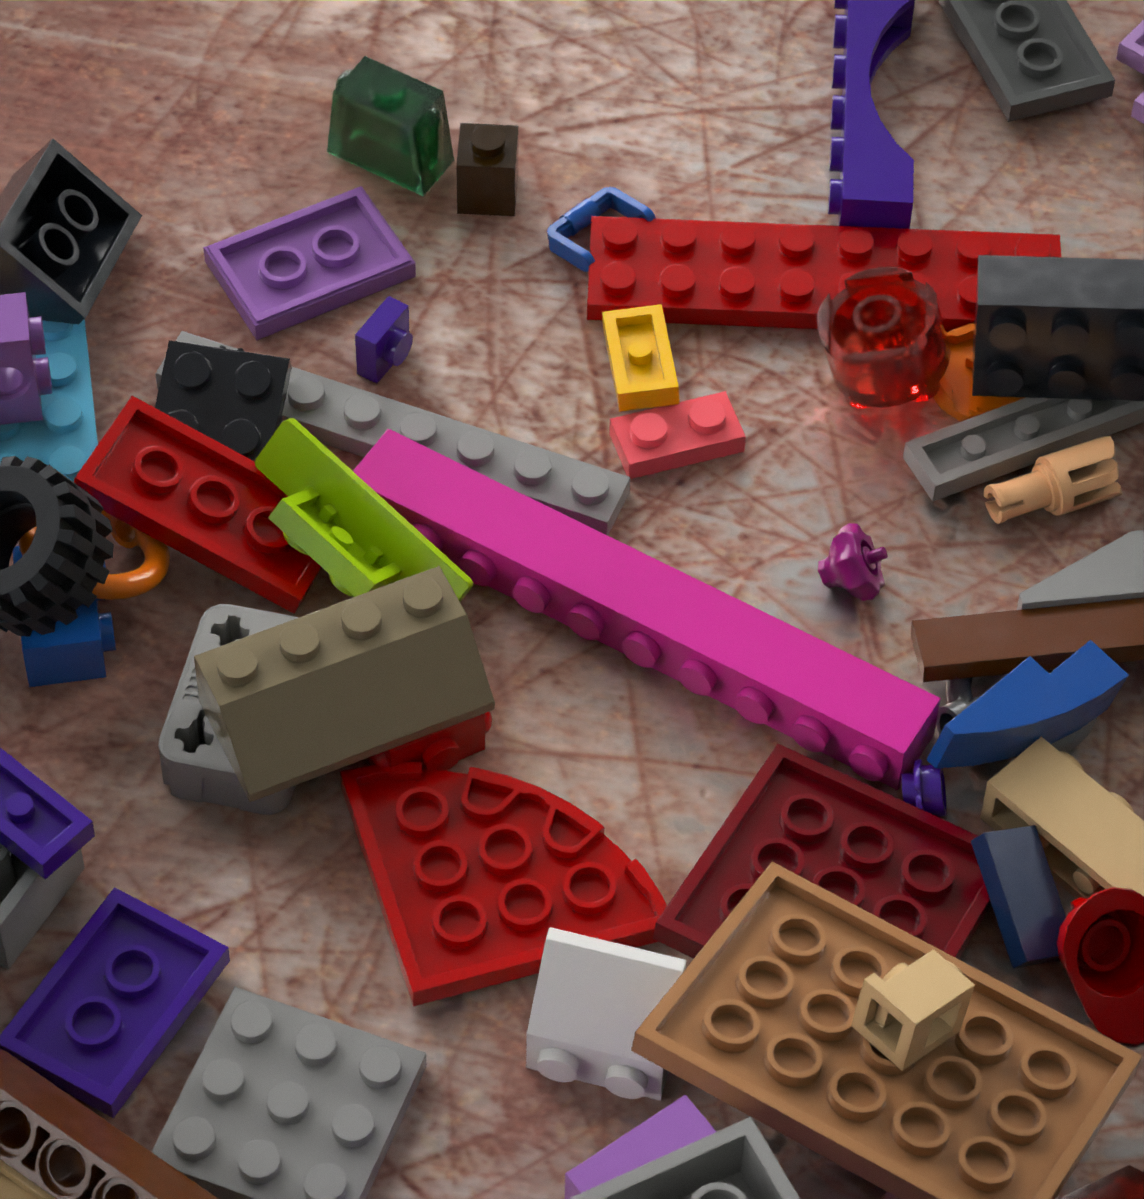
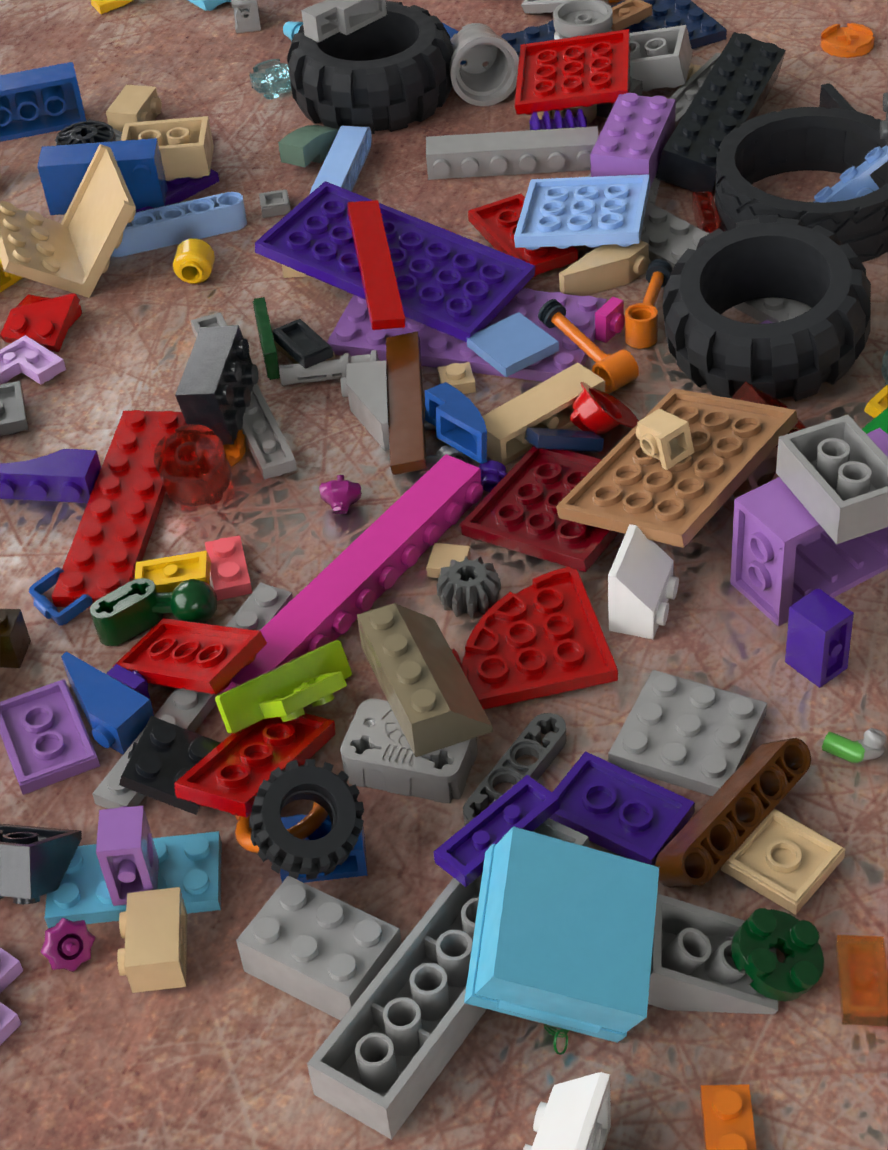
camera: 80 degrees left, 10 degrees down
light nougat arm [984,436,1122,524] -> none
none -> blue slope [61,652,154,755]
none -> dark green beam [90,578,217,646]
none -> red plate [112,618,267,695]
none -> tan tile [426,543,471,578]
none -> dark grey gear [436,556,501,619]
none -> dark grey beam [463,713,567,826]

